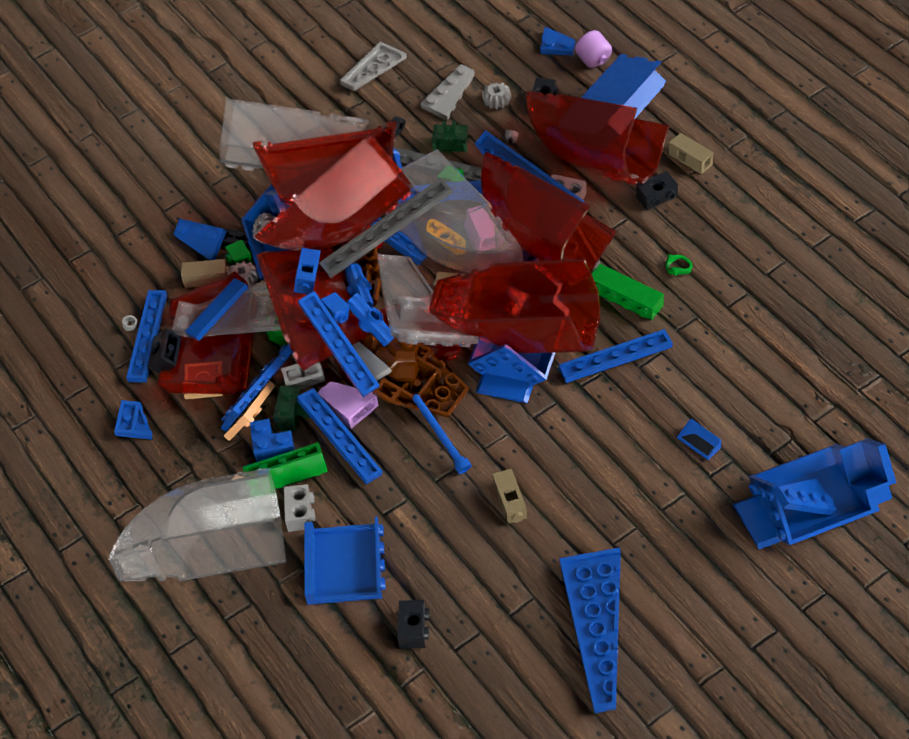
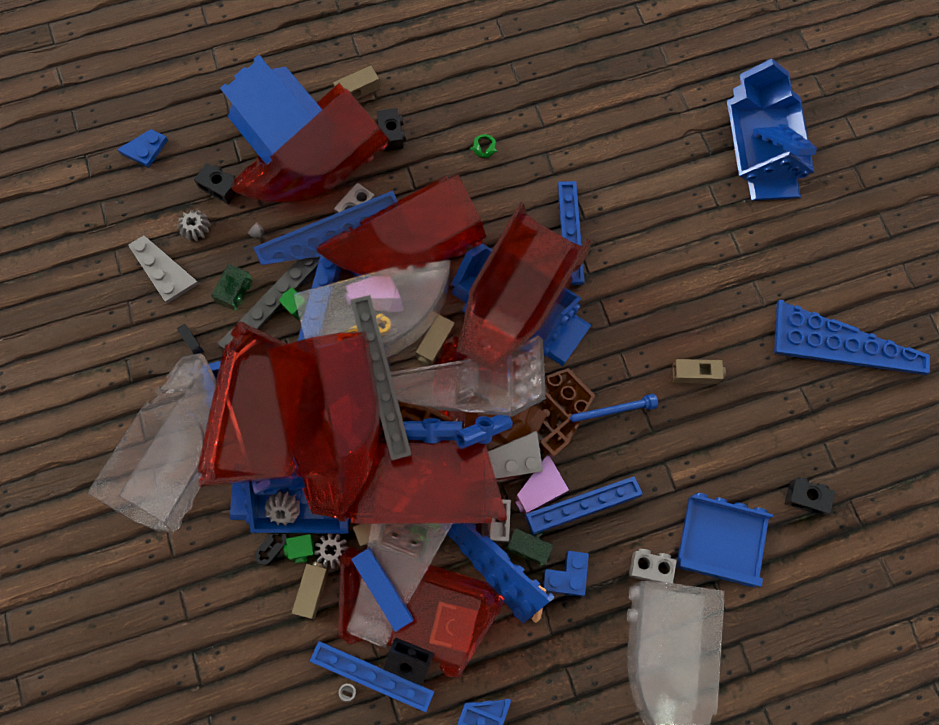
camera: 80 degrees left, 20 degrees up
blue wing [173,218,227,260] -> none
green brick [242,442,328,496] -> none
blue brick [294,247,321,294] -> none
blue plate [298,291,380,397] -> none
blue brick [320,292,350,324] -> none
light grey wing [340,42,407,91] -> none
lavender head [575,30,612,68] -> none
green brick [588,264,664,321] -> none
blue slope [677,419,721,460] -> none

